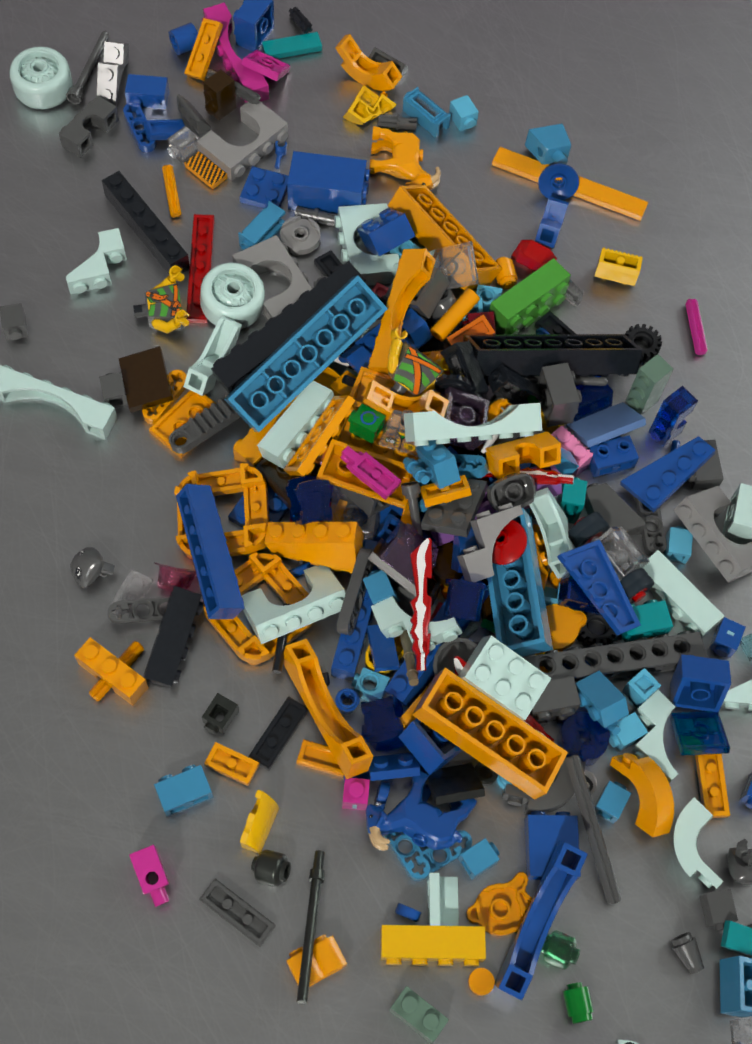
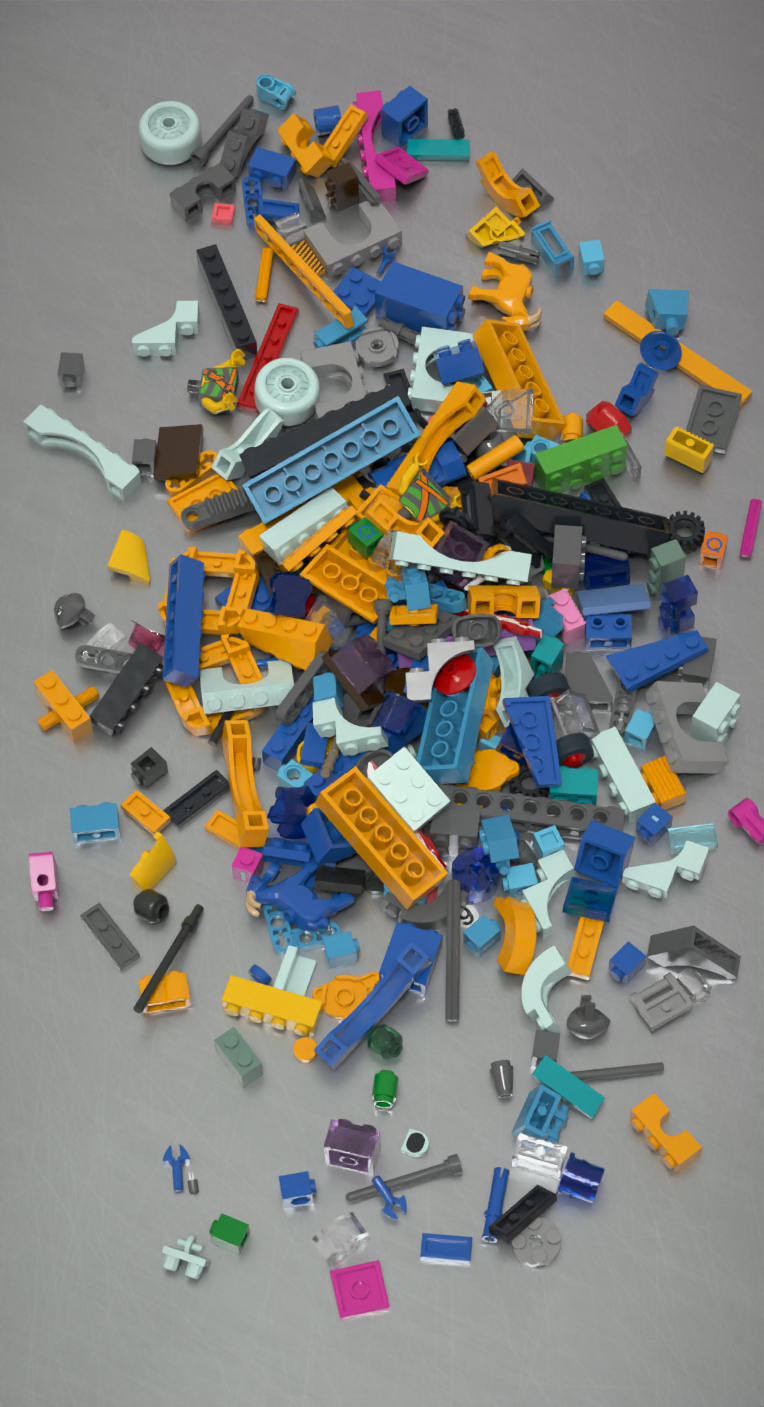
camera: 25 degrees right, 5 degrees down
blue cone [335,688,360,715] -> none
dark pink hinge [340,446,402,500] -> none
red sword [410,538,432,671] -> none
none -> yellow slope [107,529,151,585]
none -> coral tile [211,203,236,226]
none -> light orange tile [254,215,354,330]
none -> medium azure piece [256,74,296,110]
none -> light orange arch [277,113,335,178]
none -> light orange brick [640,755,687,810]
none -> dark grey tile [686,385,742,454]
none -> orange brick [699,531,728,570]

